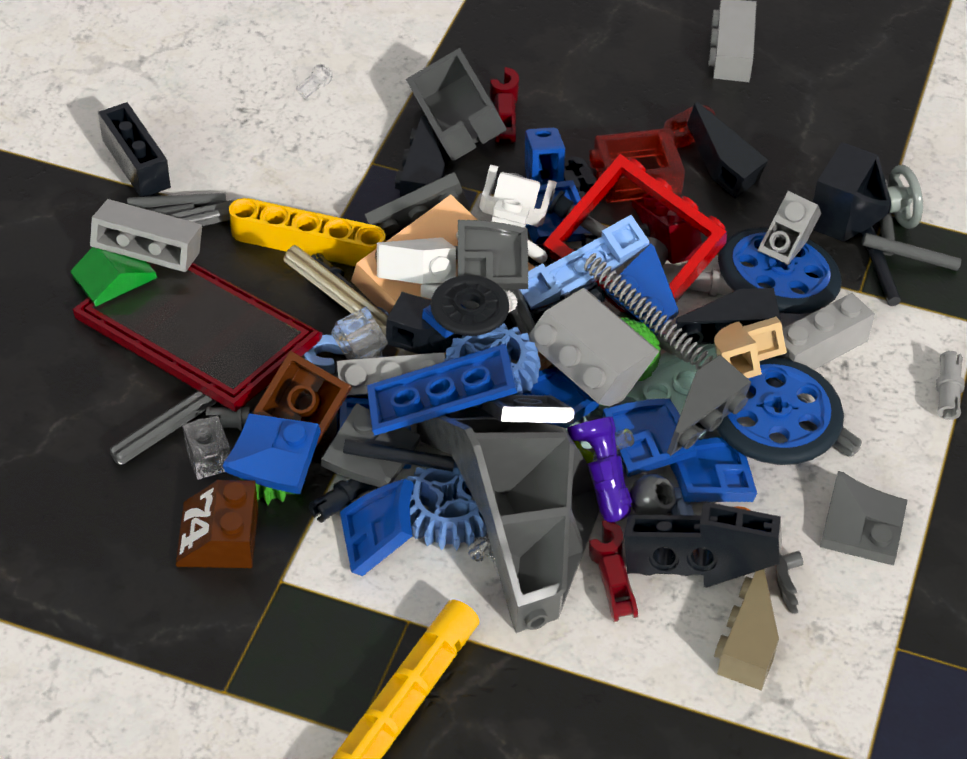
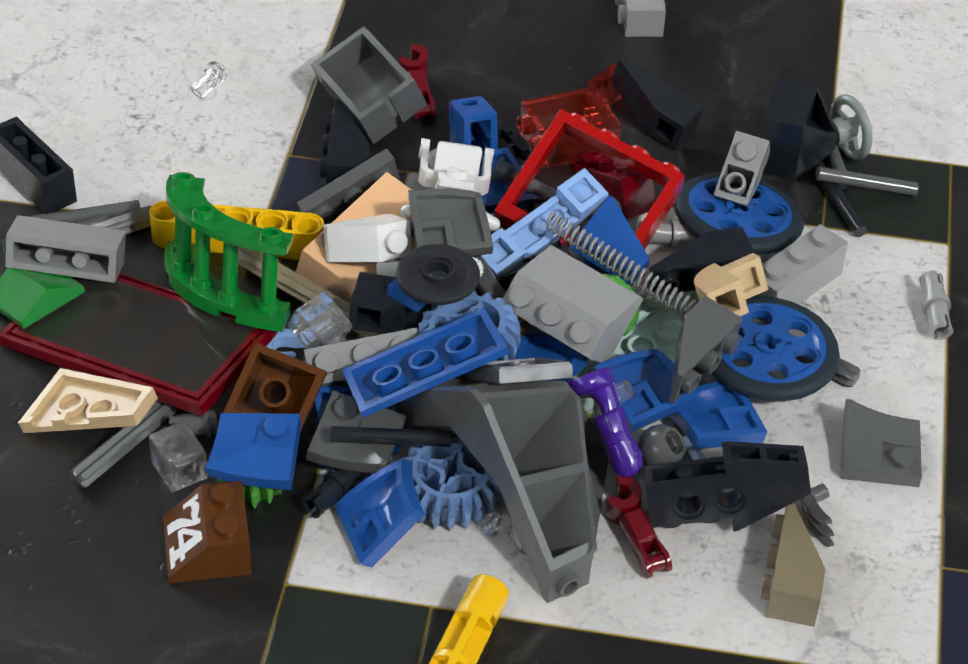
camera: 10 degrees left, 5 degrees down
none -> tan wing [18,368,158,433]
none -> green fence [164,172,293,332]

